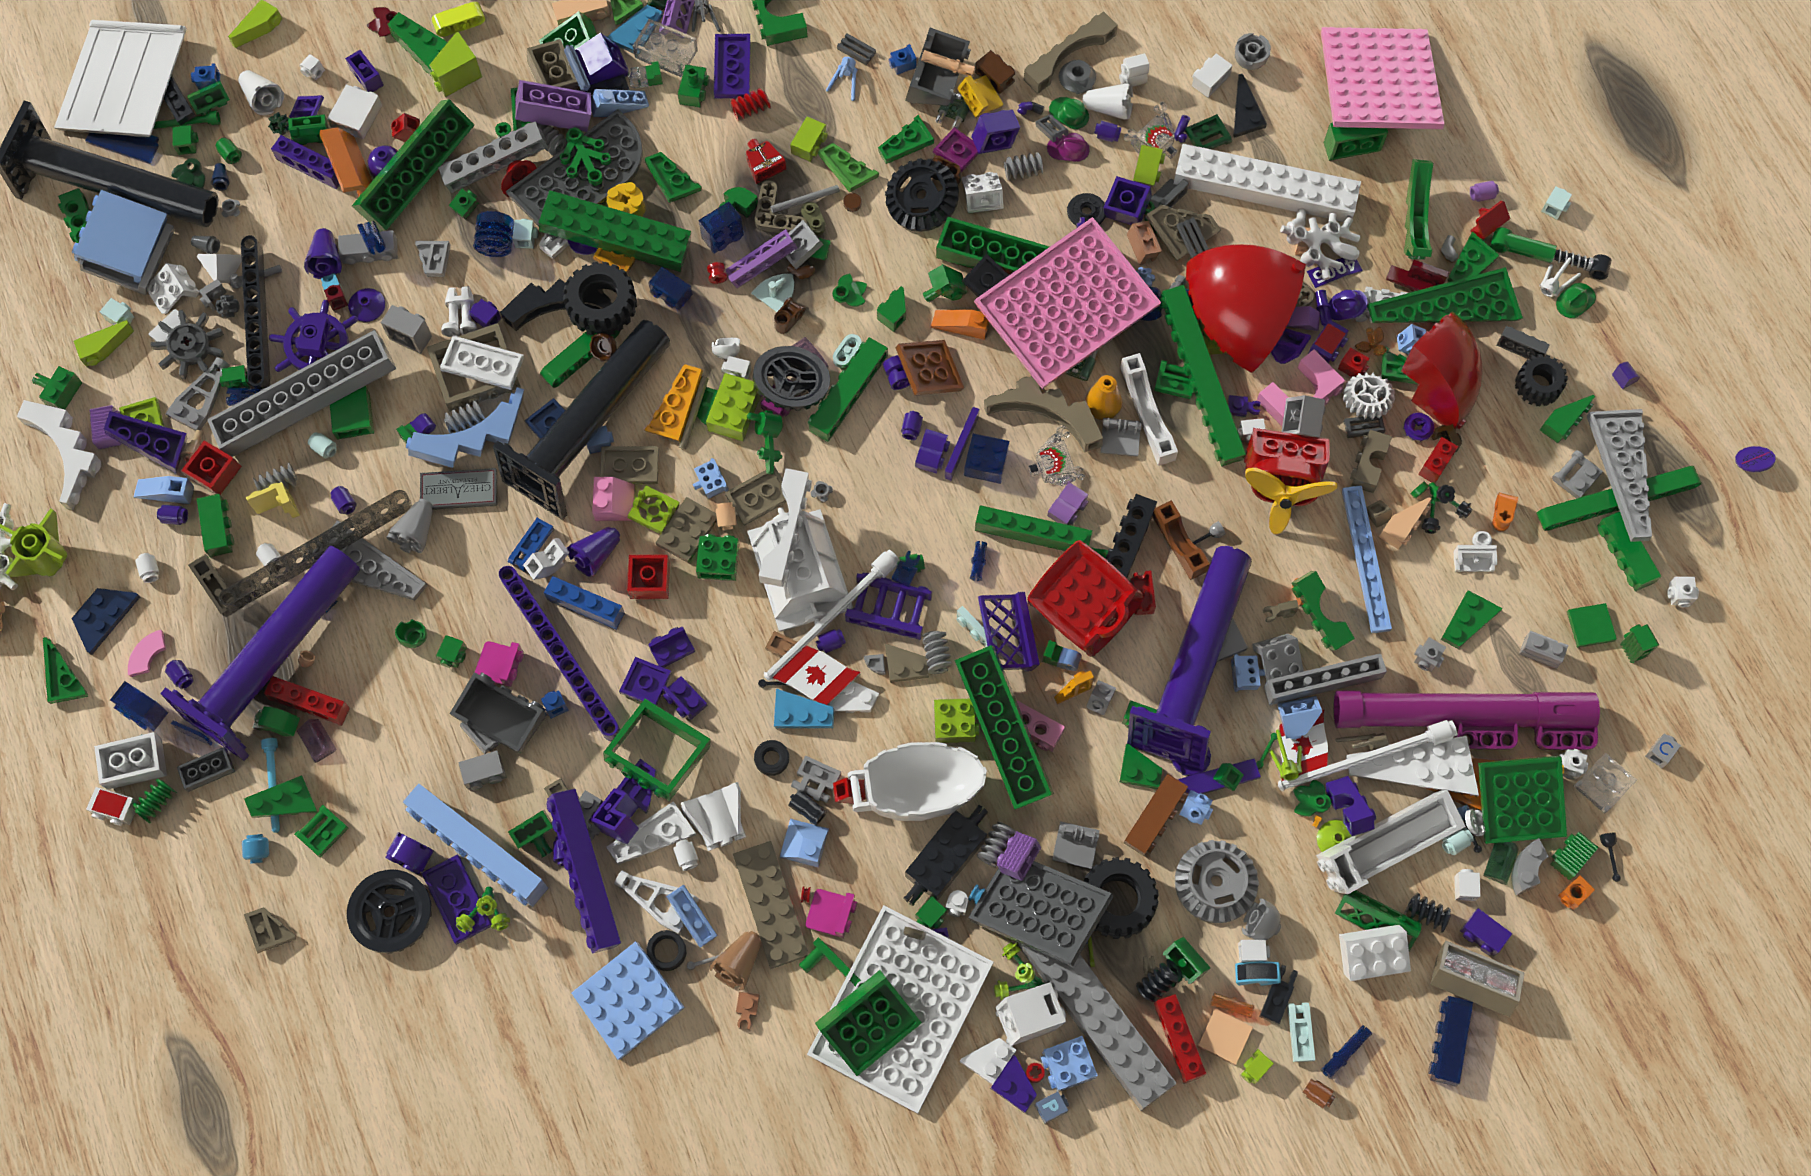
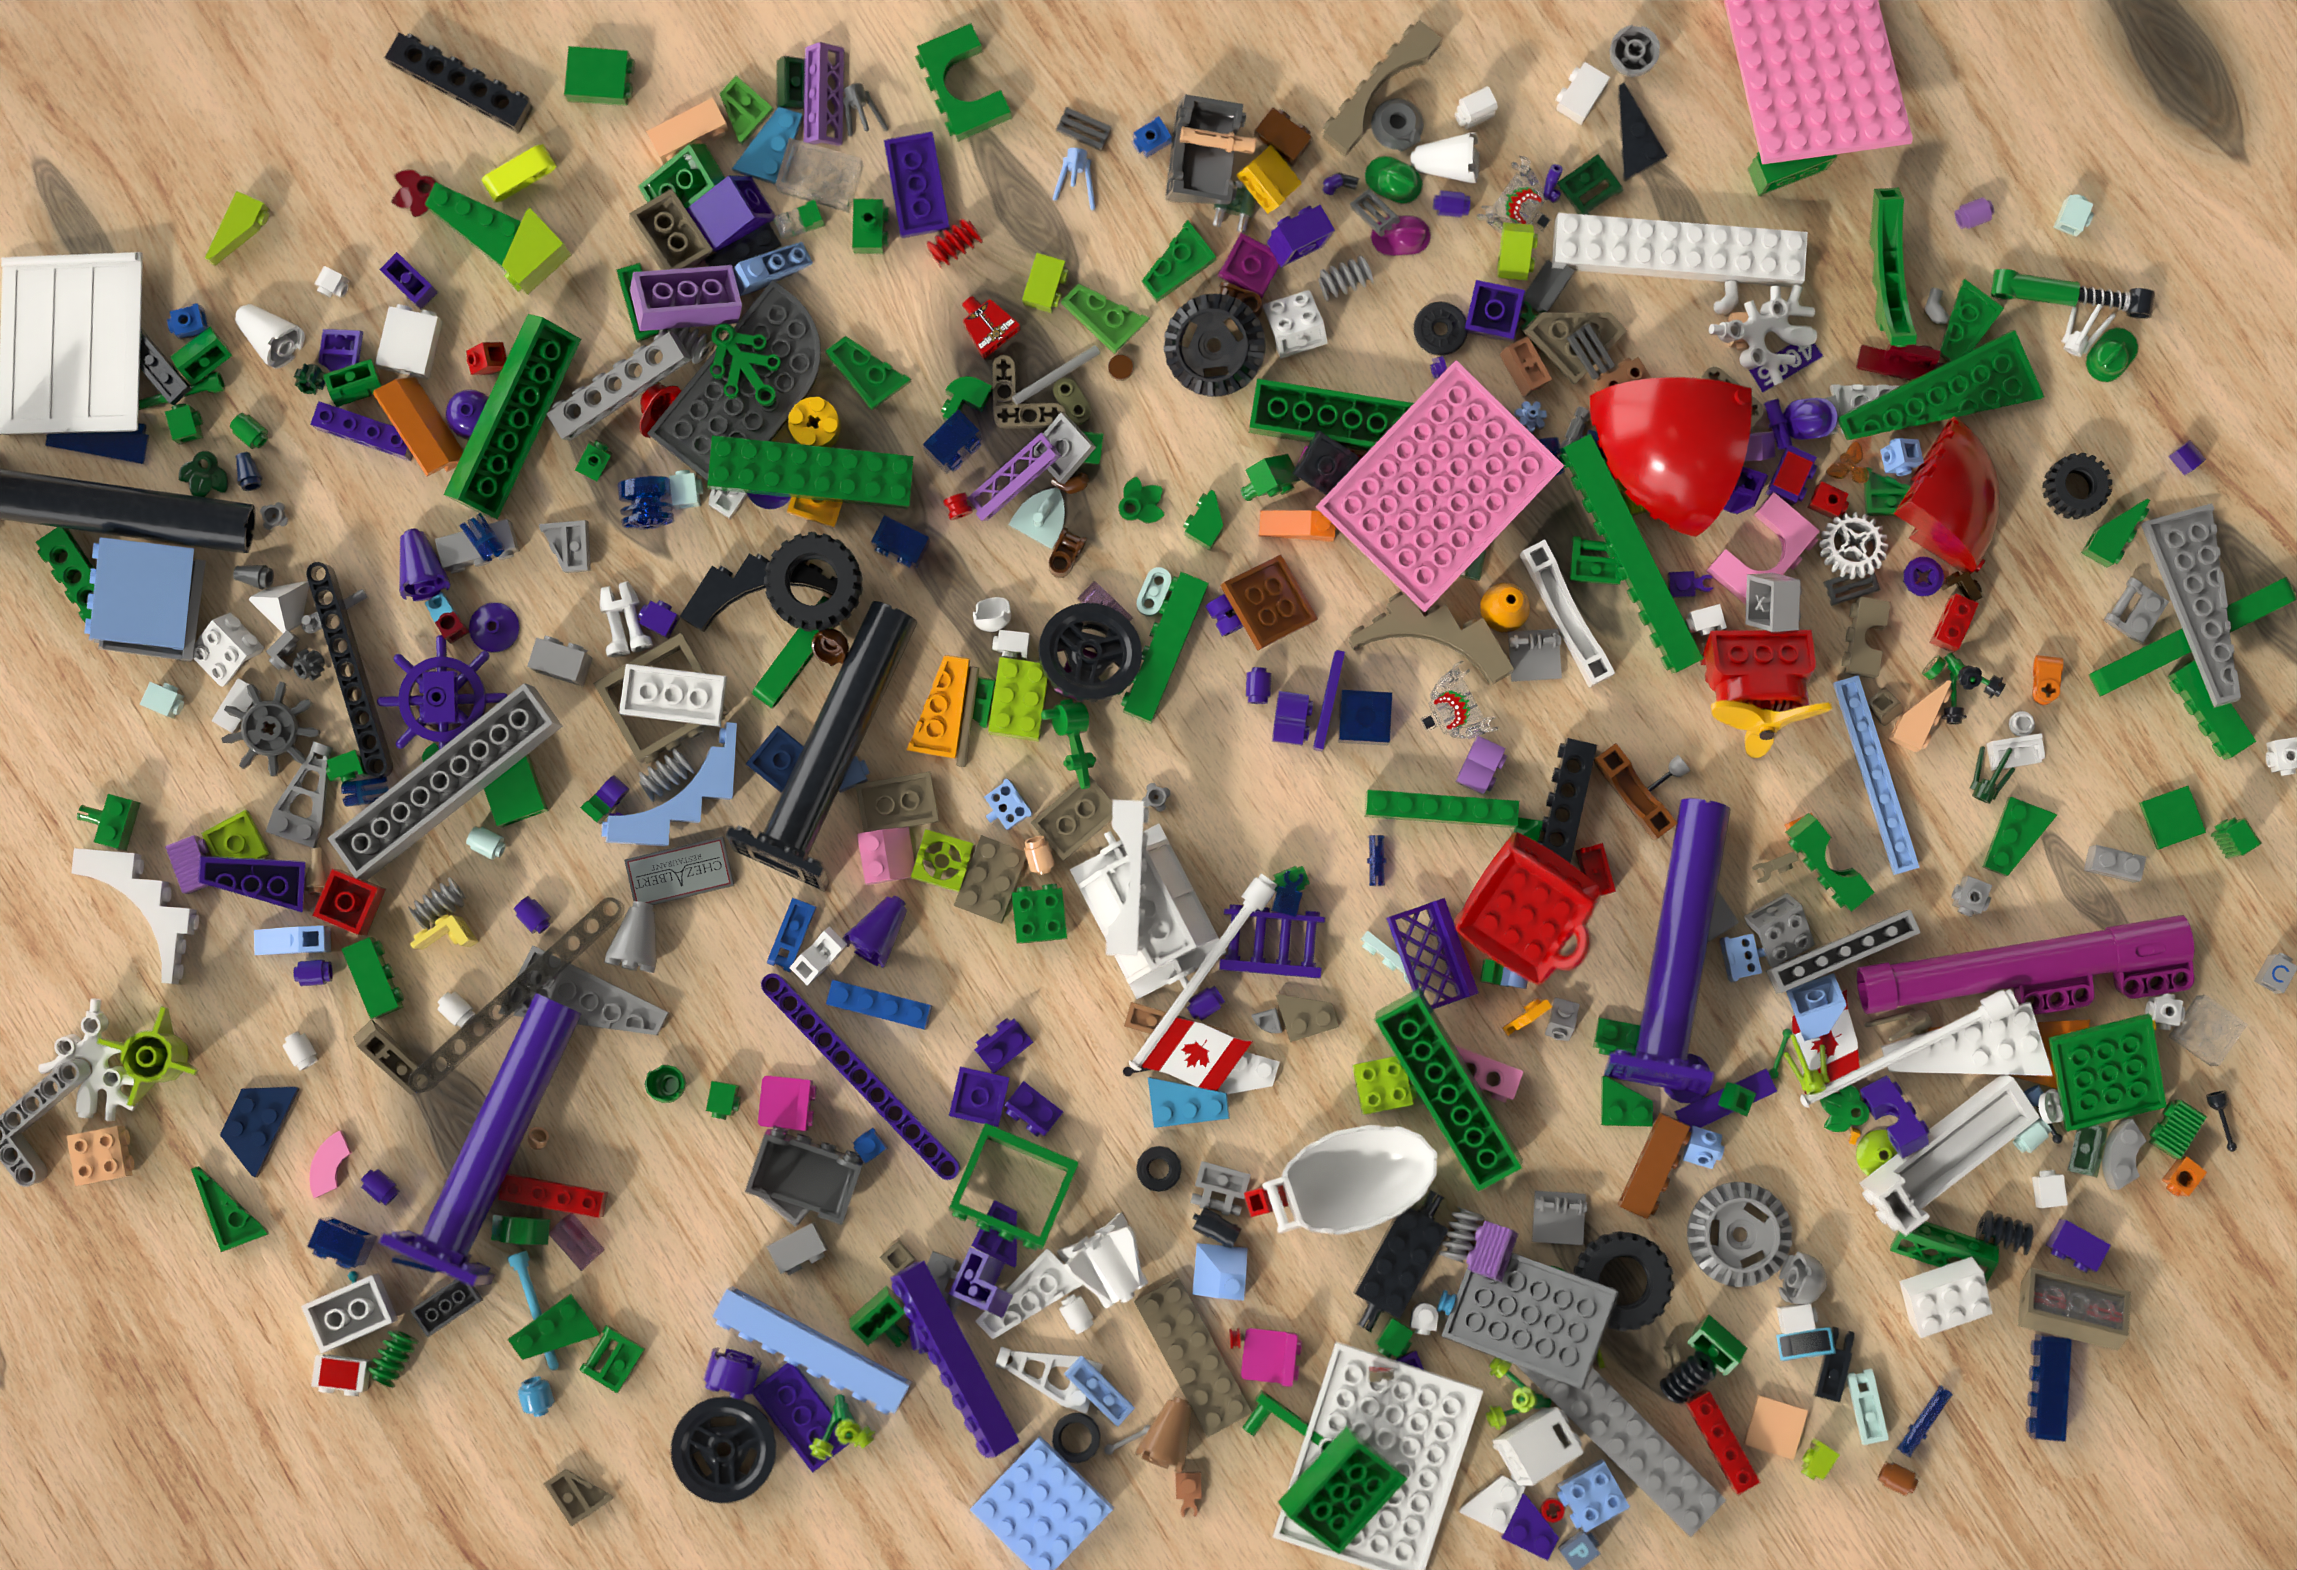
camera: 10 degrees left, 15 degrees up
lime slope [73,320,134,367] -> none
green bush [495,122,511,138] -> none
sand blue axle [564,45,590,91] -> none
red brick [627,555,670,599] -> none
light grey piece [922,631,952,674] -> none
clear orange pin [1210,992,1254,1018] -> none
red panel [1470,201,1511,239] -> none
dark grey piece [1496,326,1550,359] -> none
none -> dark green plant [1970,746,2015,804]

